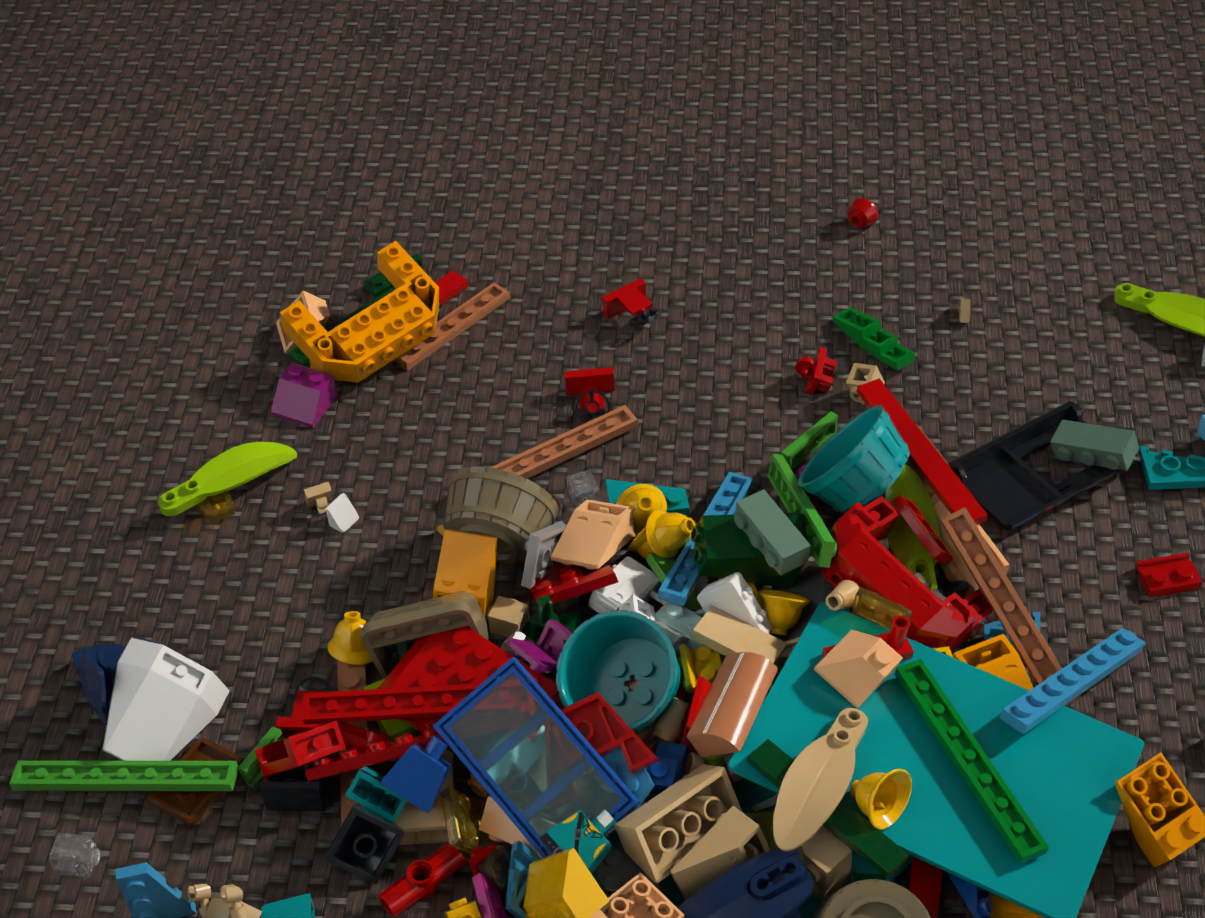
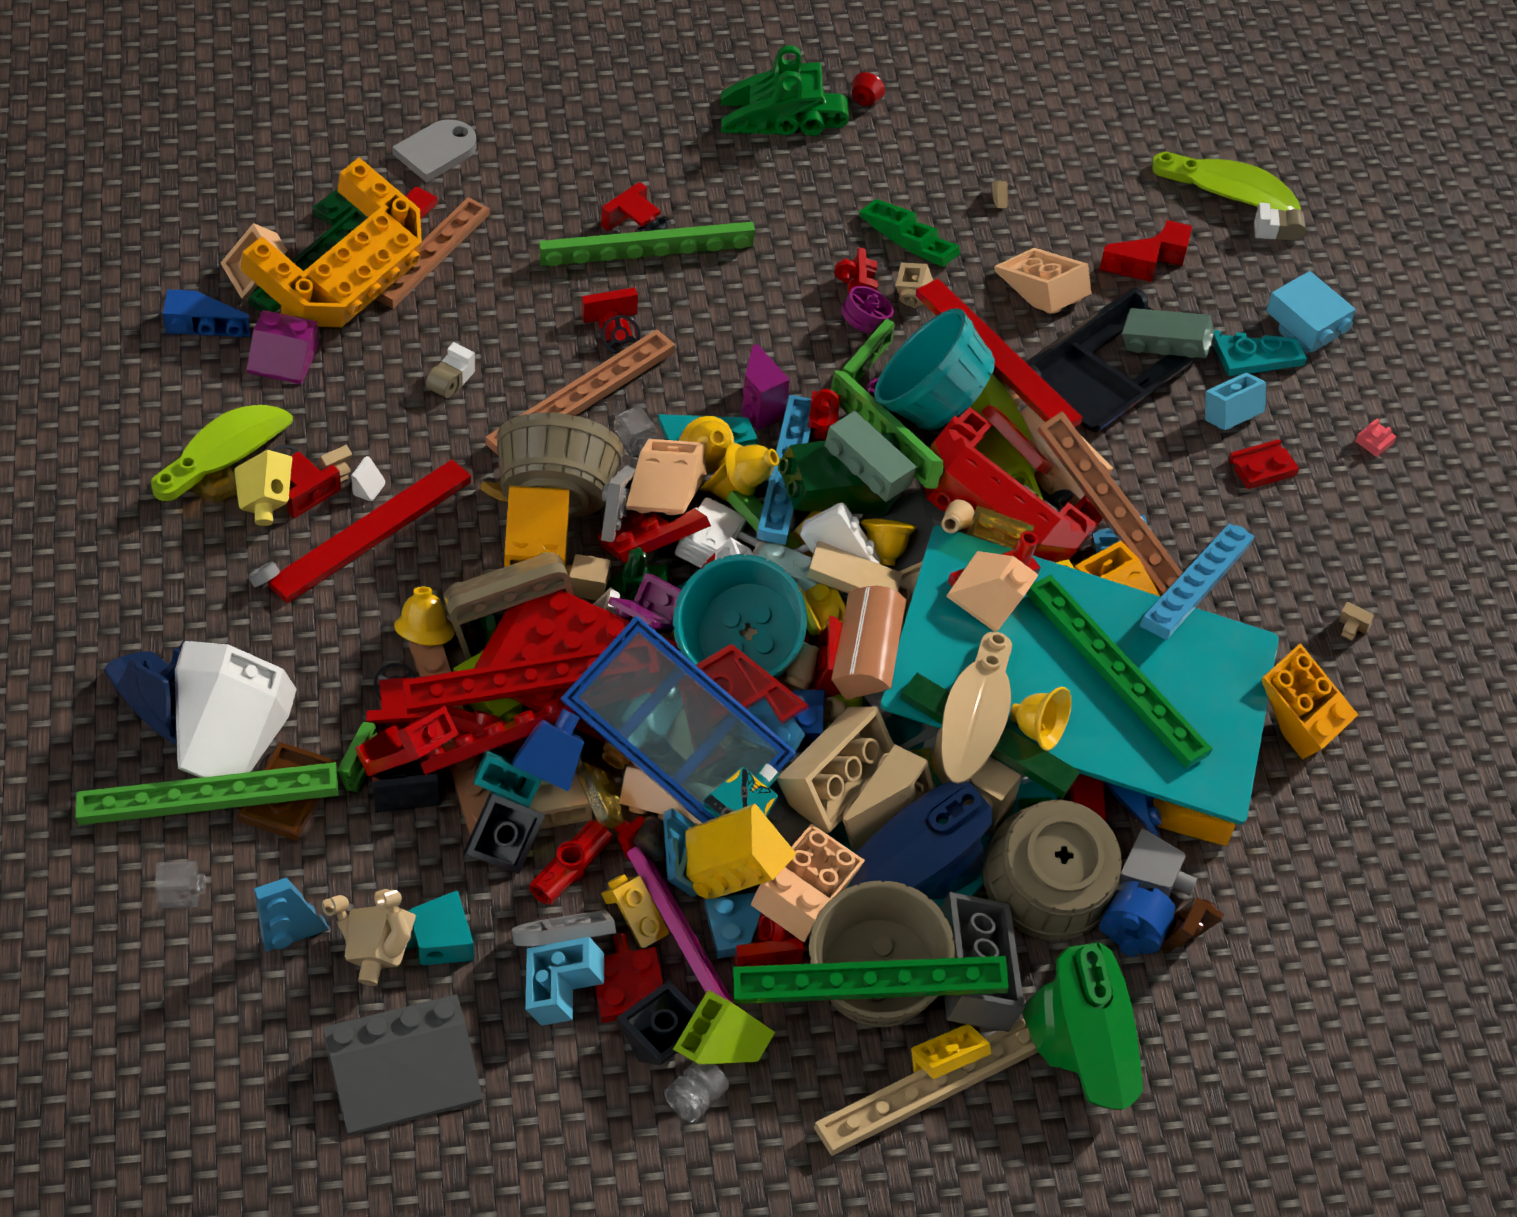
camera: 20 degrees left, 5 degrees up
none -> blue slope [163,289,251,337]
none -> light yellow torso [234,450,292,526]
none -> light grey tile [248,562,280,587]
none -> red tile [268,459,471,604]
none -> red piece [272,445,342,519]
none -> light grey tile [392,120,476,183]
none -> leg [426,342,475,398]
none -> bright green plate [539,222,755,266]
none -> green piece [721,45,849,136]
none -> magenta slope [741,344,790,431]
none -> red hips [808,389,841,440]
none -> magenta wheel [841,286,894,334]
none -> light nougat slope [994,248,1092,314]
none -> red arch [1099,220,1192,282]
none -> medium azure brick [1205,372,1266,430]

